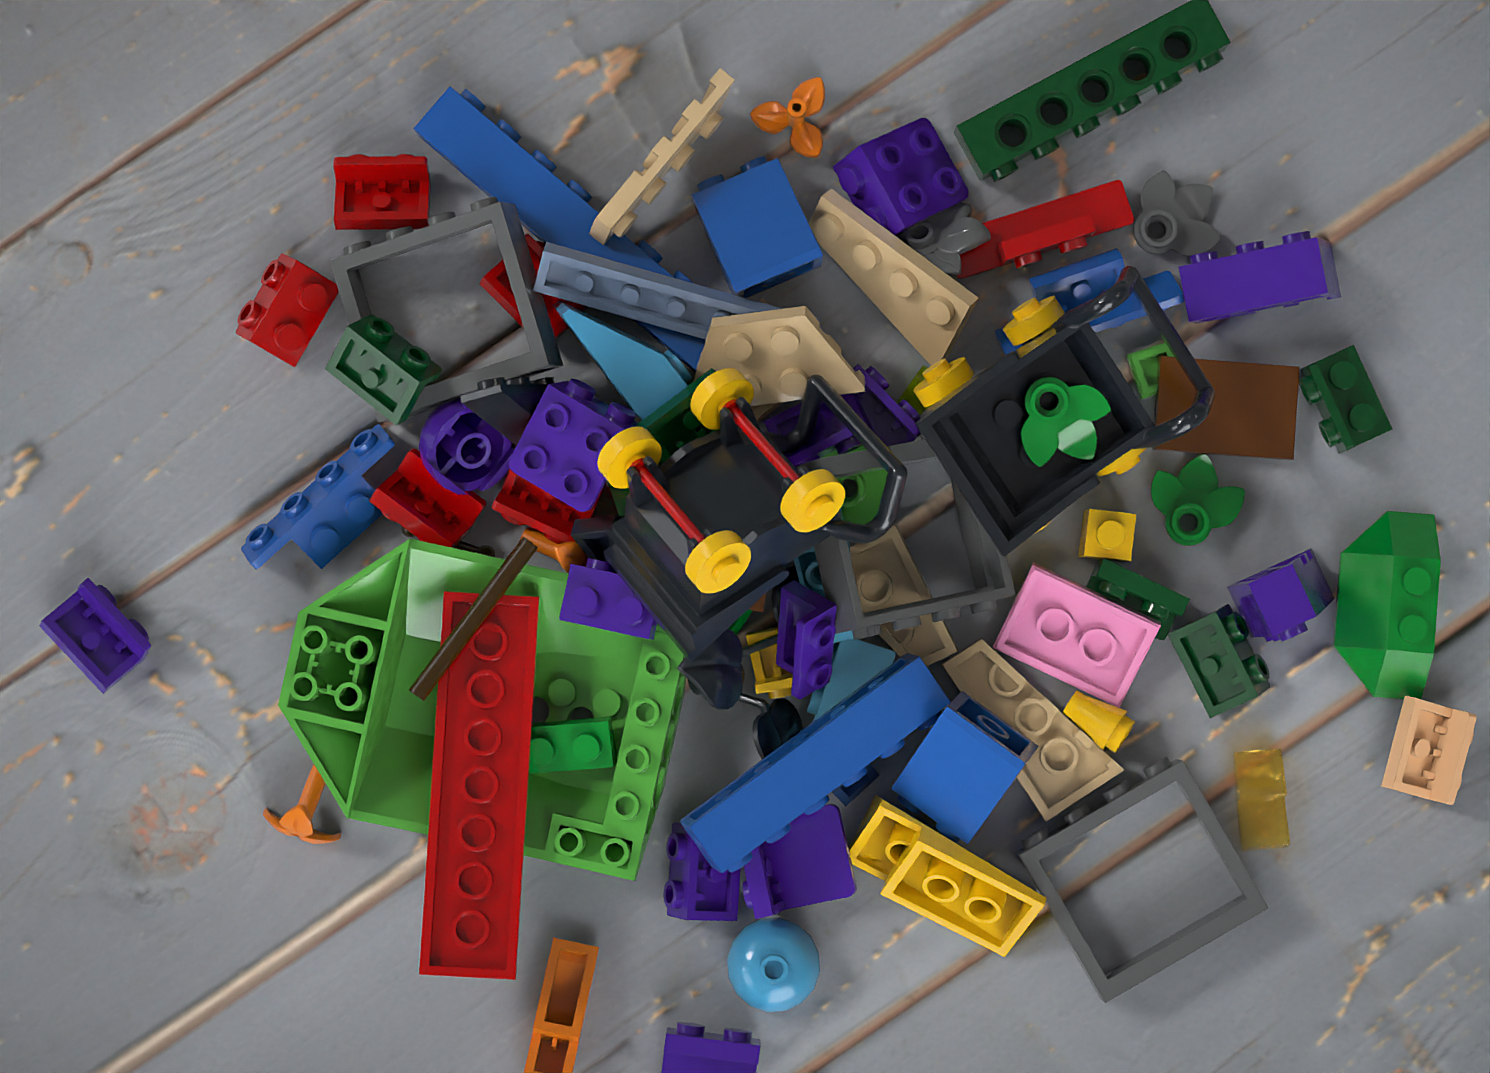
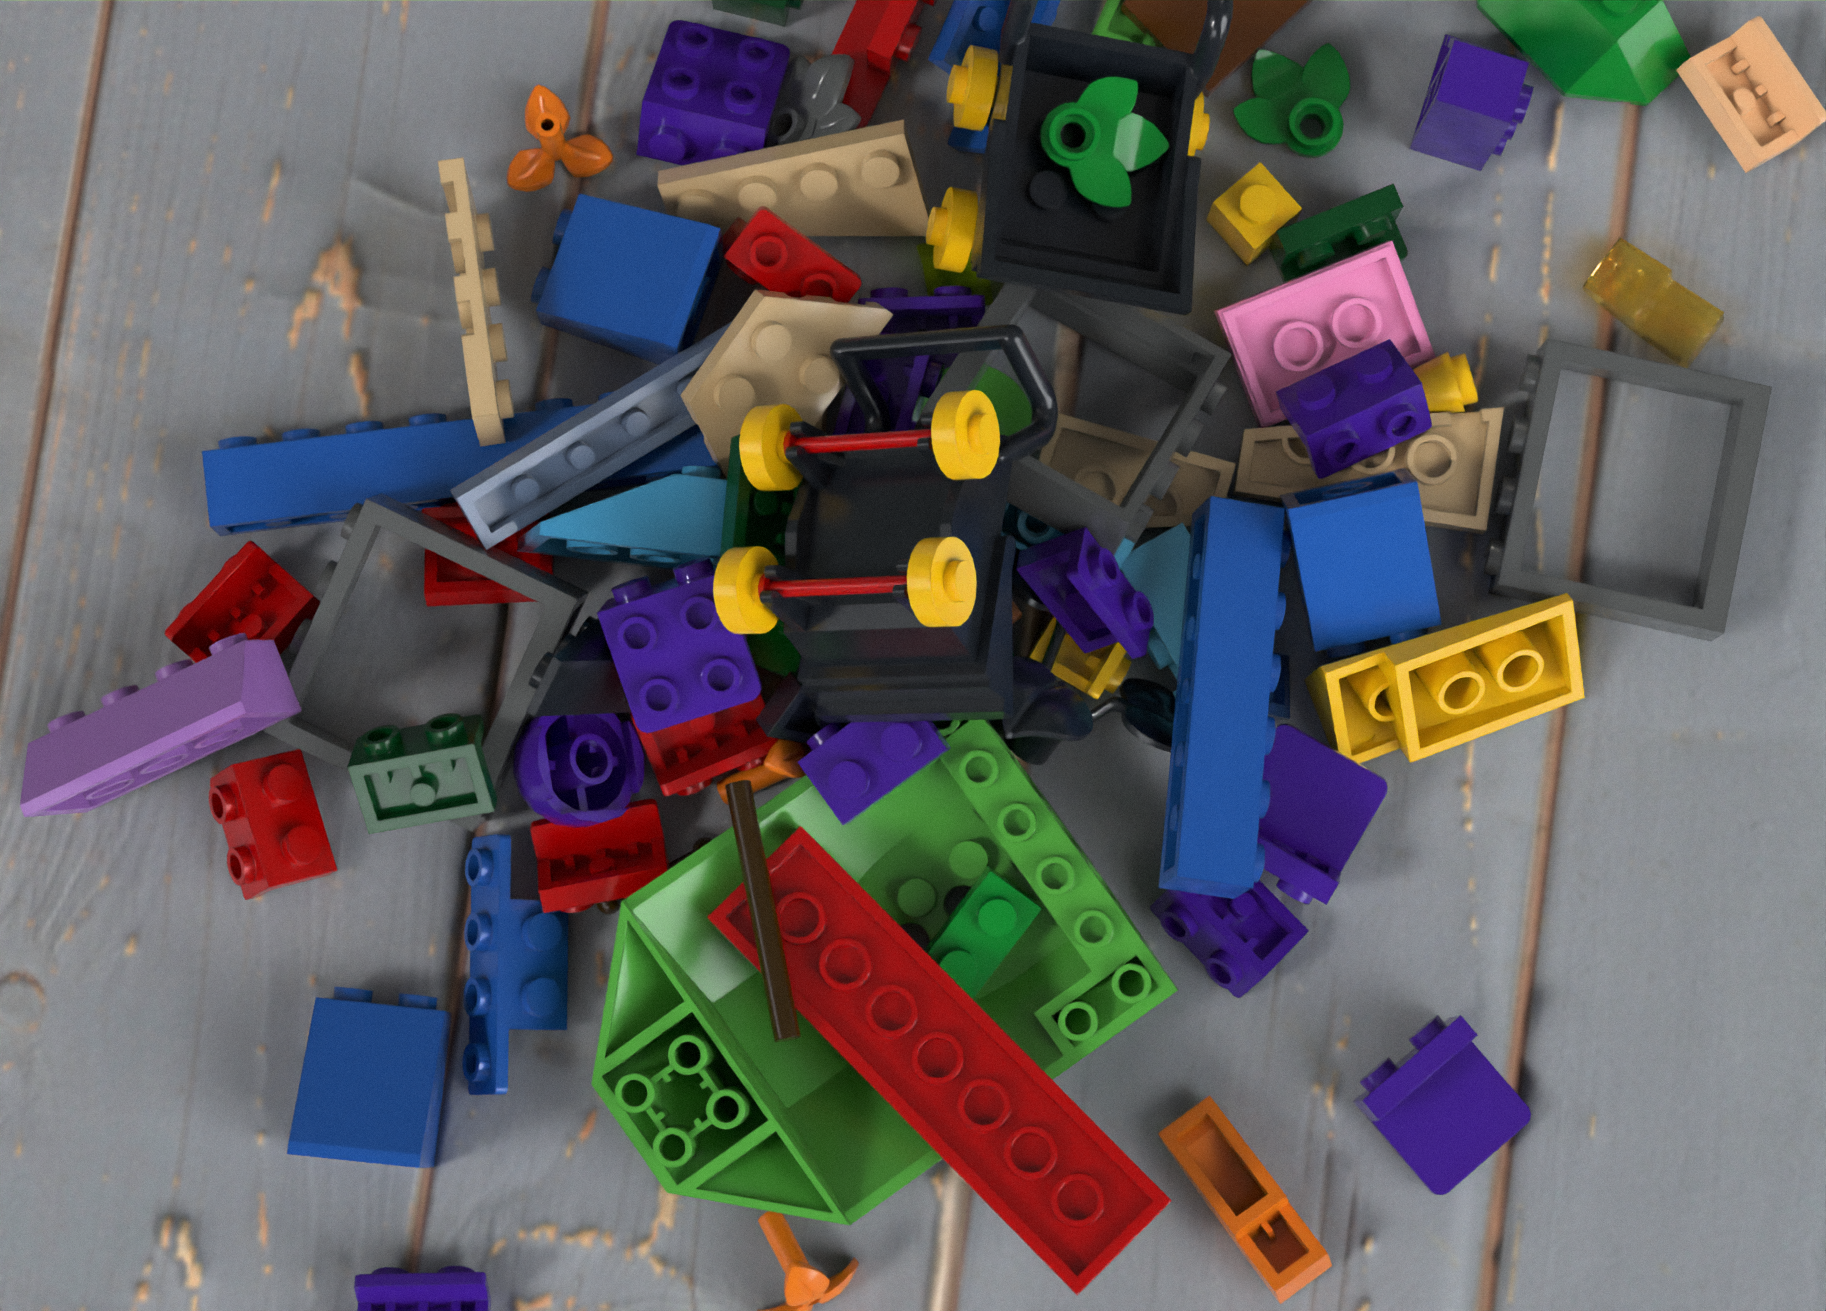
camera: 50 degrees left, 5 degrees down
dark azure cylinder [727,917,820,1012] -> none
dark green bracket [1168,604,1270,718] -> none
none -> medium lavender slope [20,633,302,817]
none -> blue slope [287,987,452,1168]
none -> red bracket [723,206,862,303]
none -> dark purple bracket [1276,339,1432,479]

